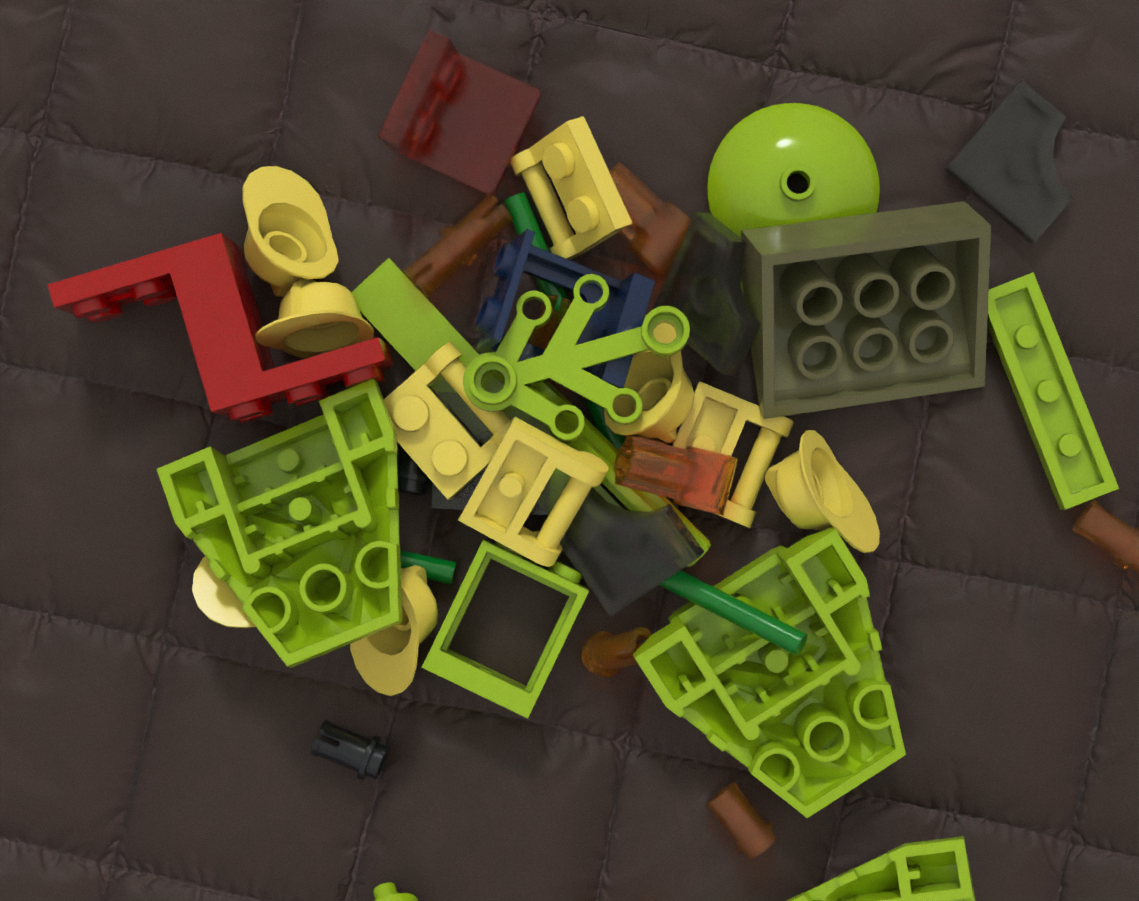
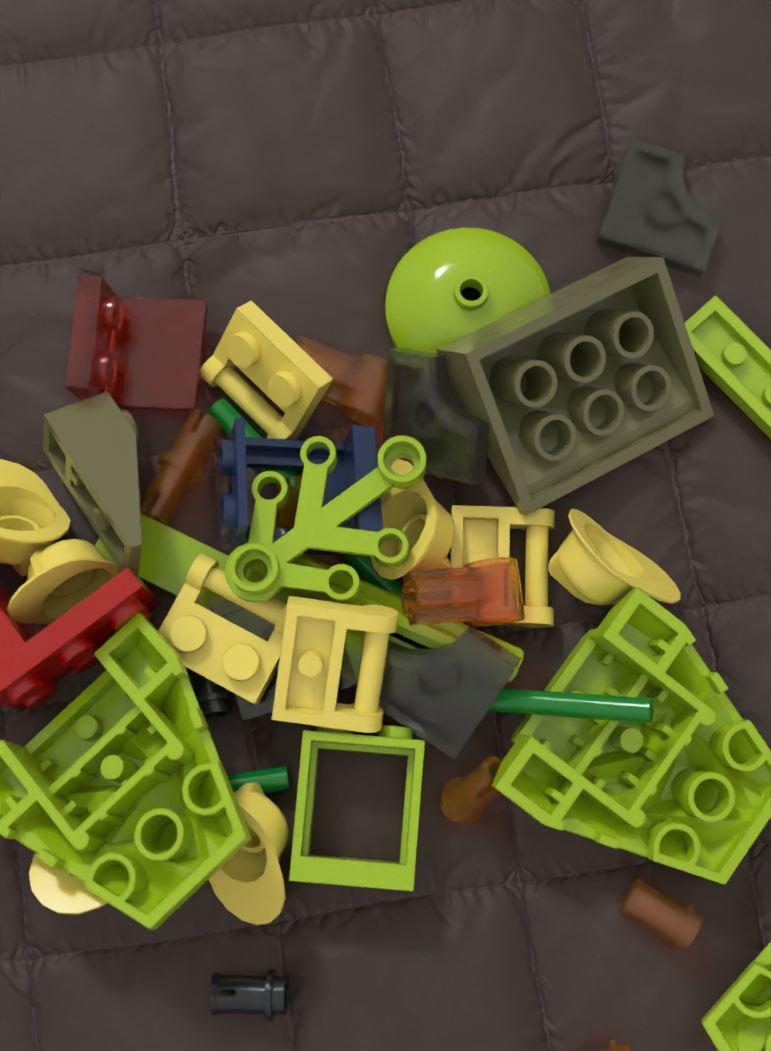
camera: 20 degrees left, 10 degrees down
none -> olive slope [43,391,142,576]

